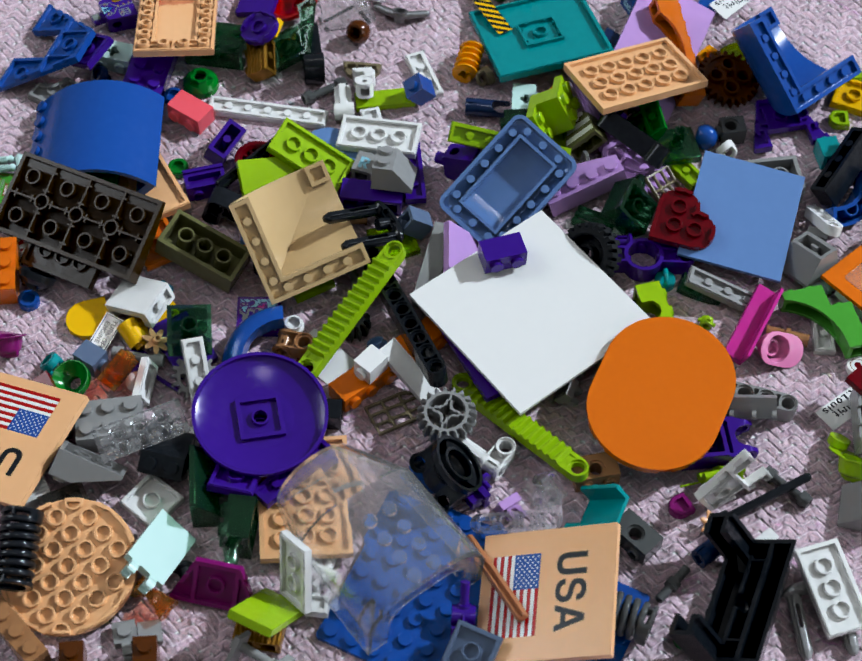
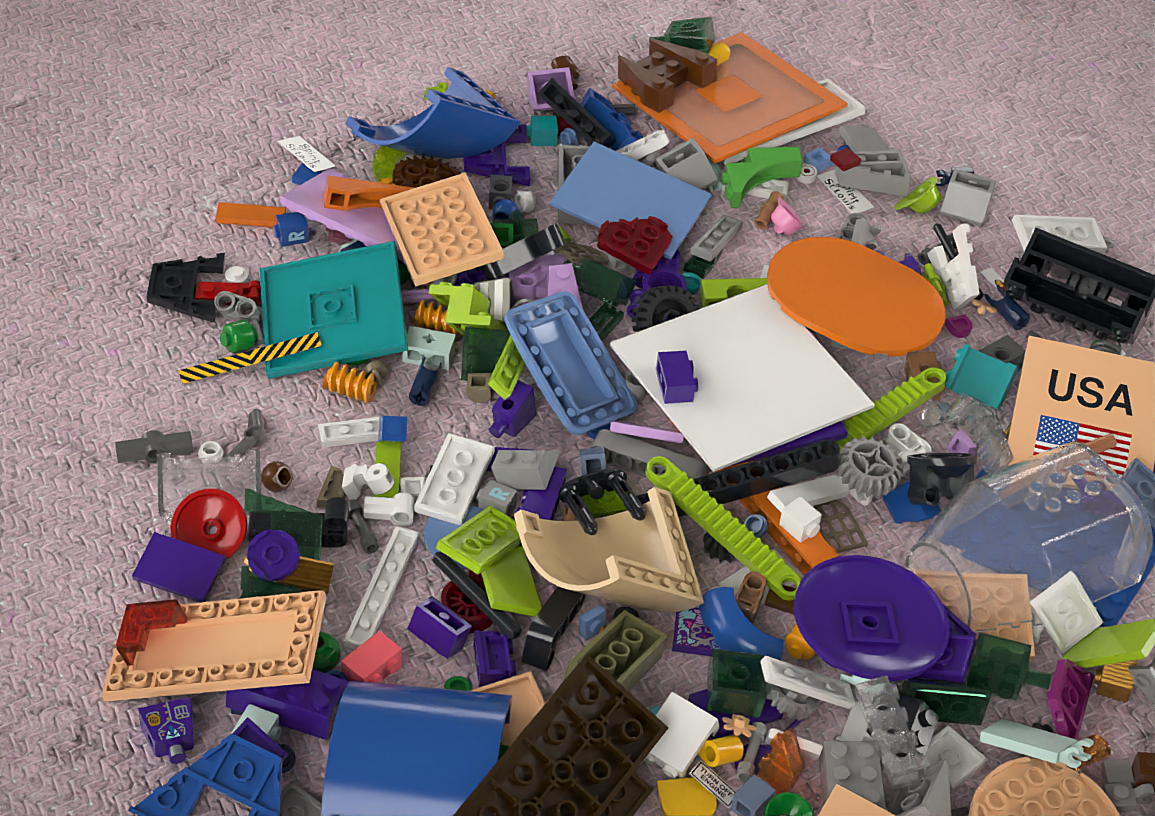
camera: 85 degrees left, 10 degrees down
lime piece [697,315,716,330] -> none
dark pink panel [725,284,784,365] -> none
lime tile [827,432,851,451] -> none

